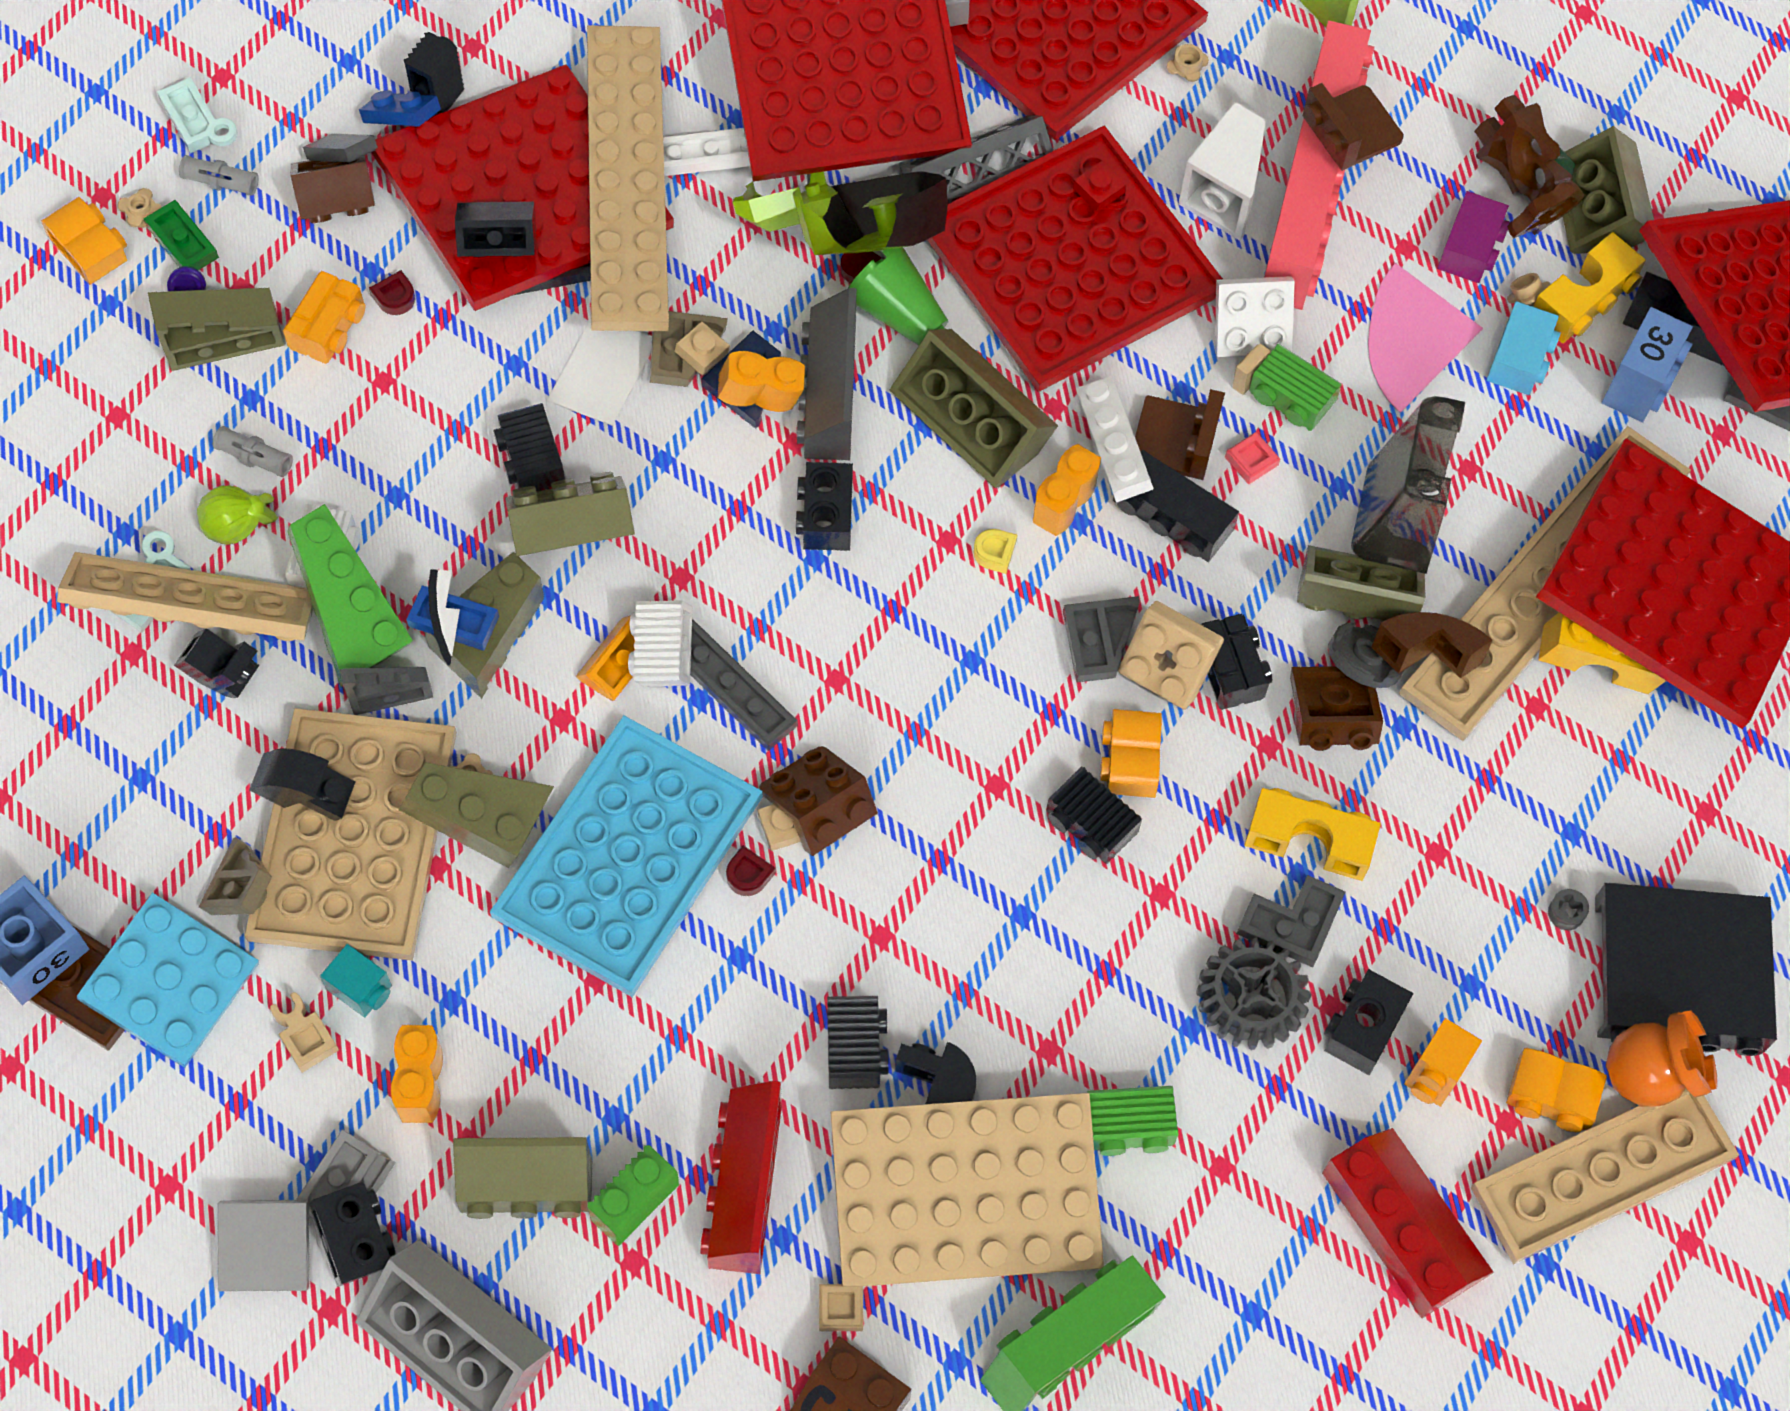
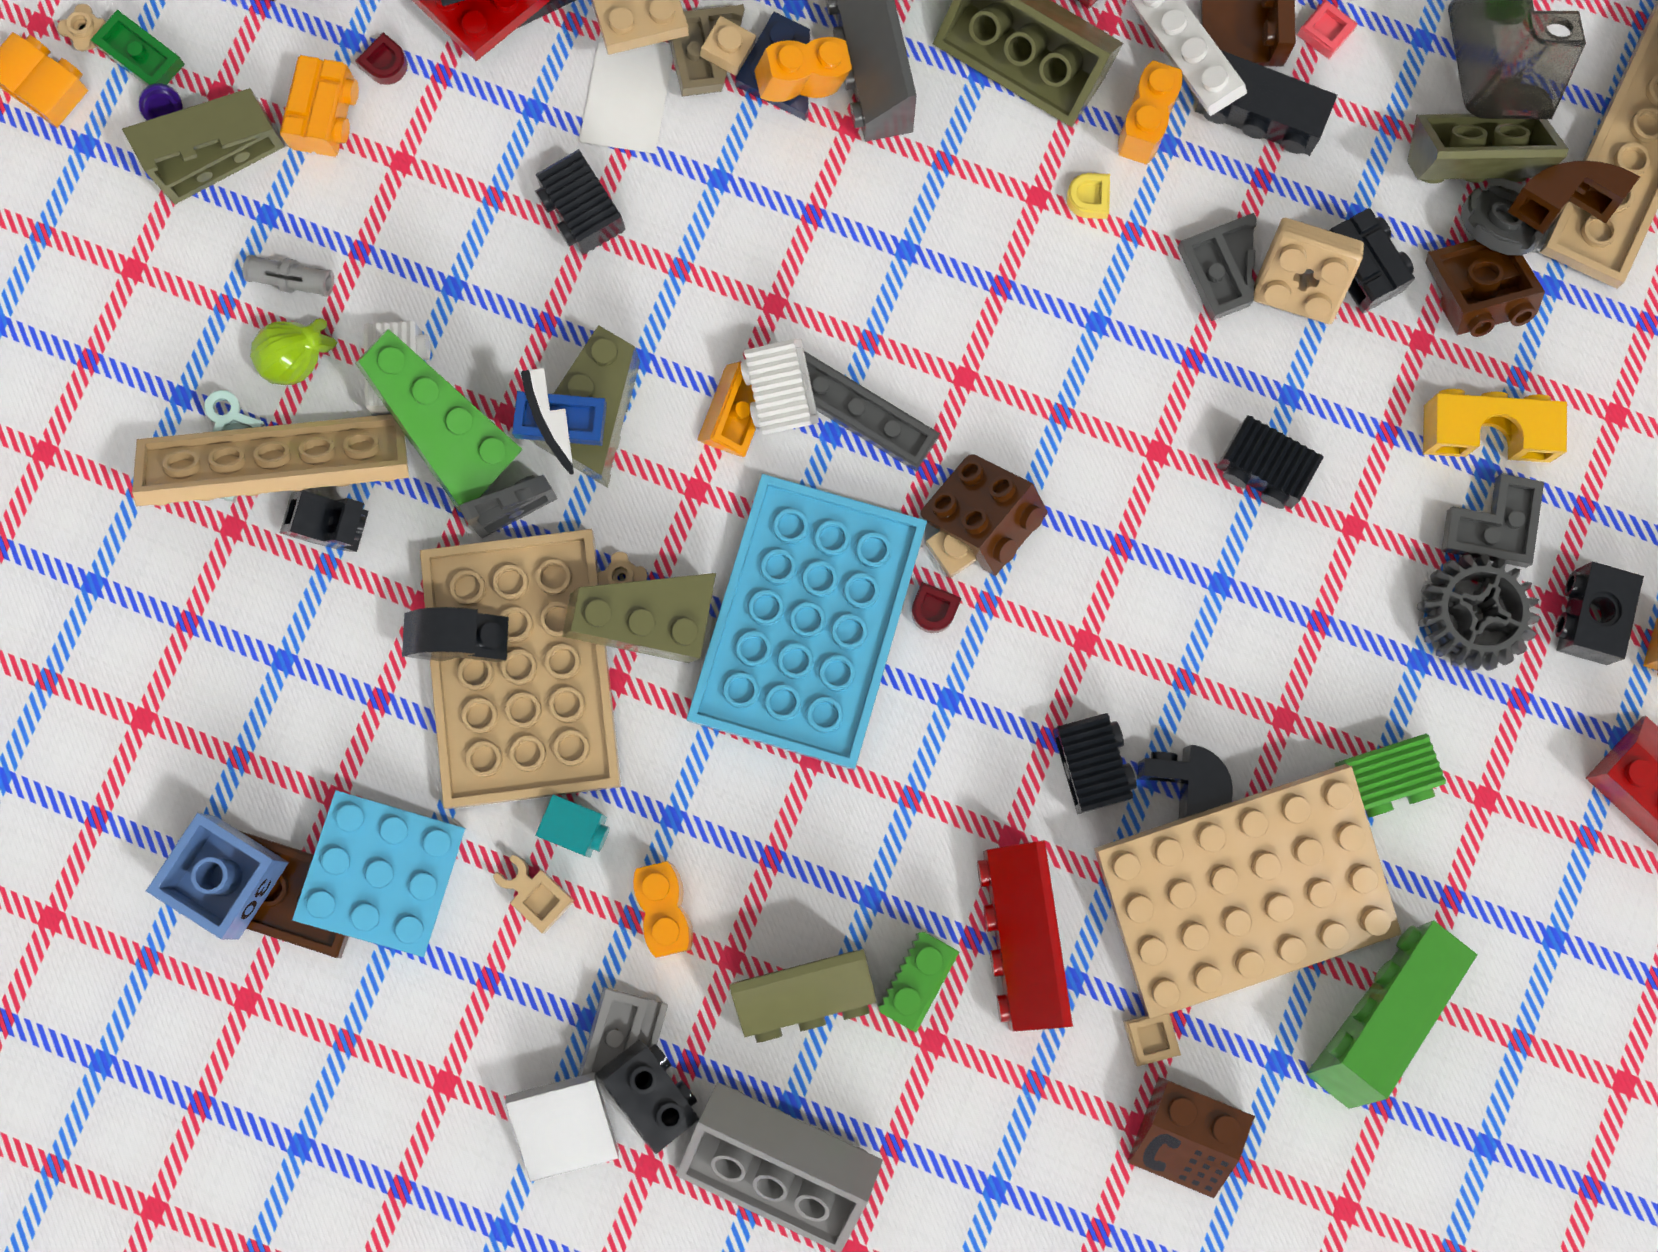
camera: 10 degrees left, 15 degrees up
dark tan wing [199,837,272,915] -> none
olive brick [505,472,635,557] -> none
black brick [796,462,853,551] -> none
light orange brick [1100,709,1162,798] -> none

